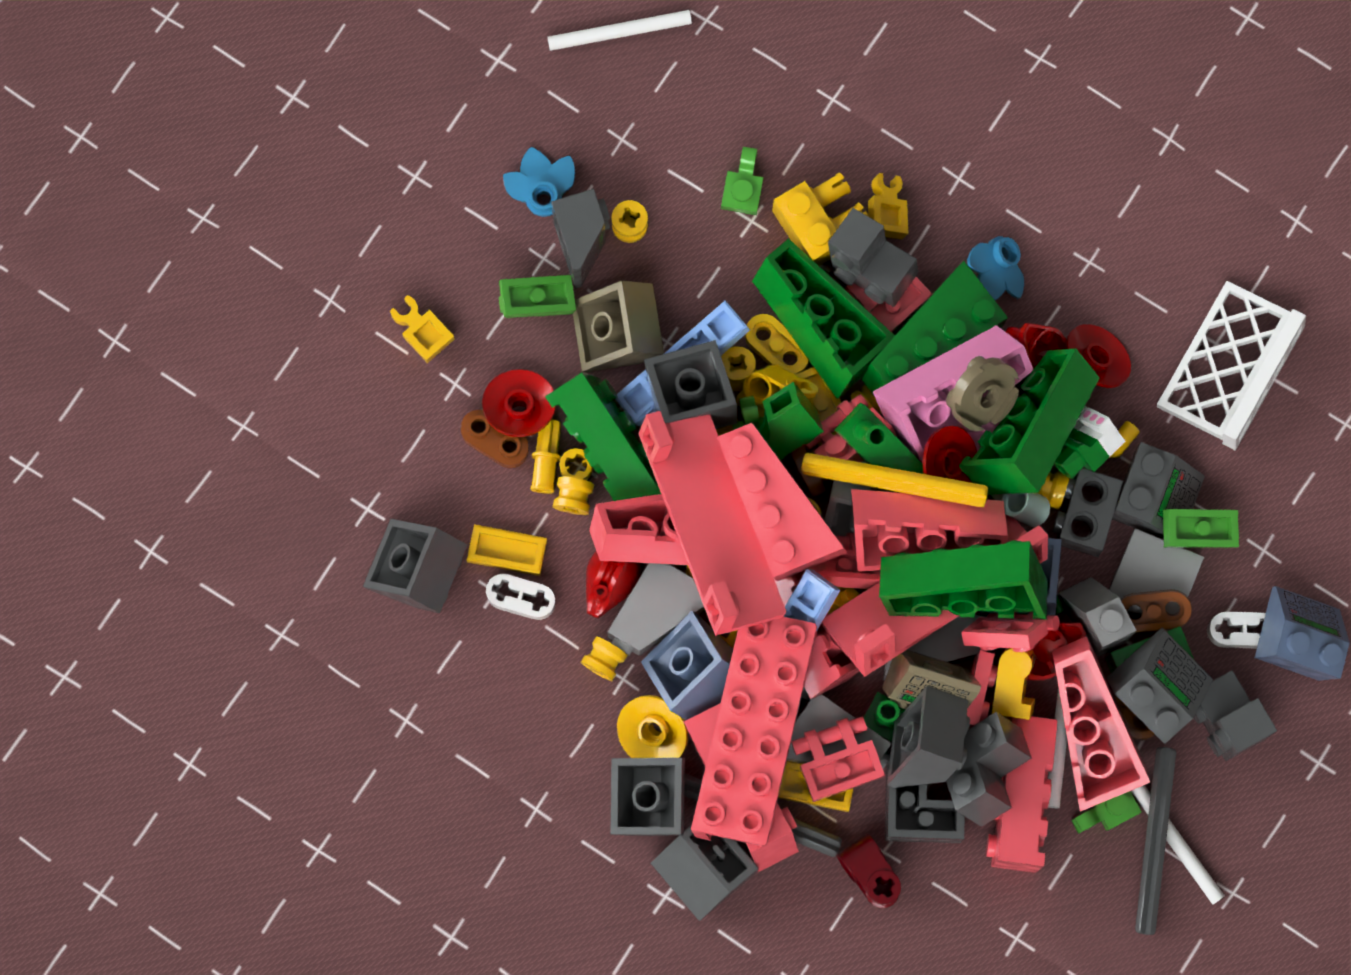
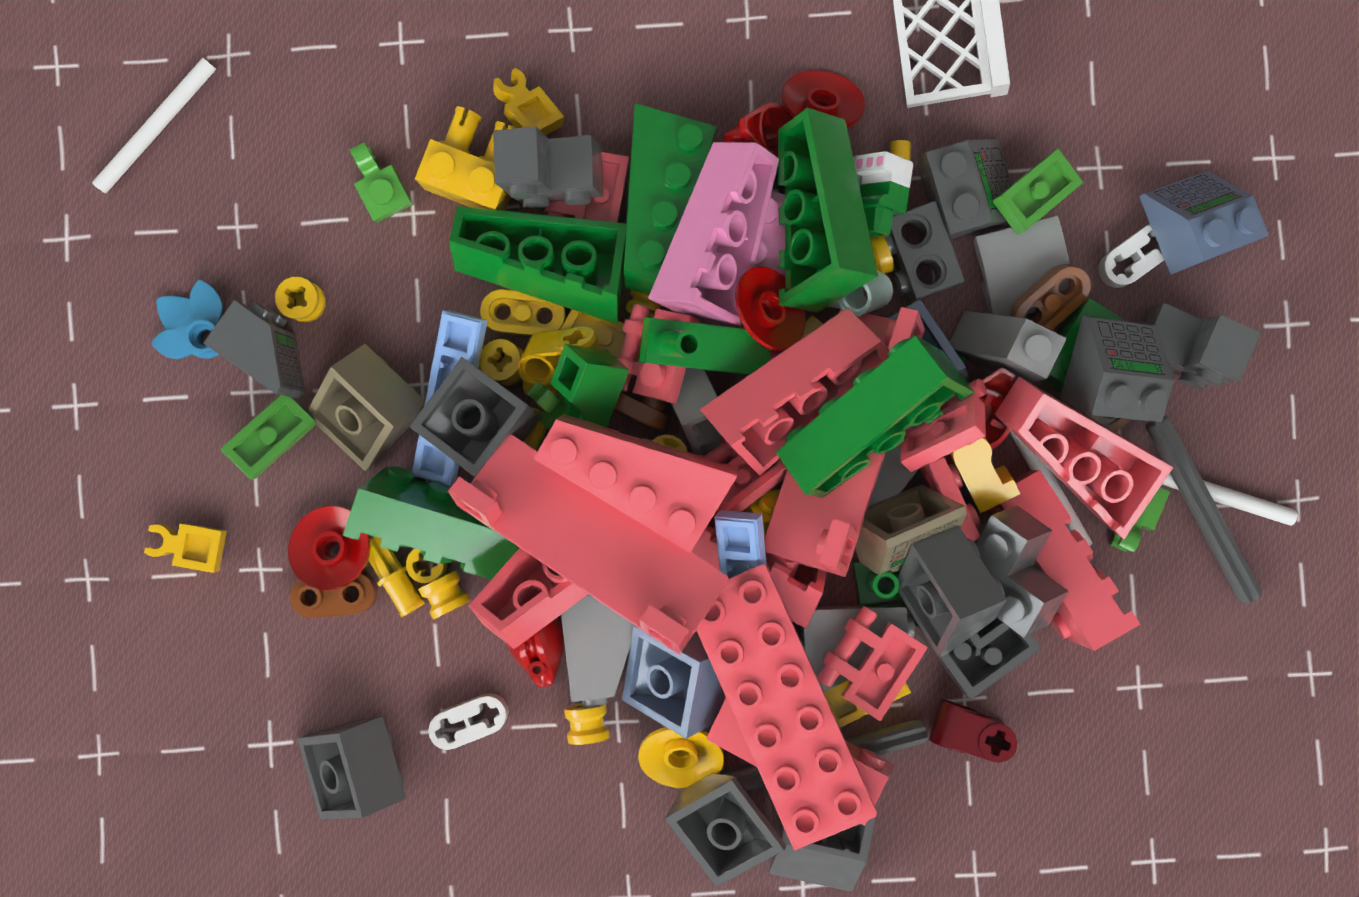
camera: 30 degrees left, 10 degrees up
yellow tile [467,524,547,576] -> none
yellow axle [801,453,988,507] -> none
dark tan plate [946,356,1019,431] -> none
dark azure plate [967,236,1024,300] -> none

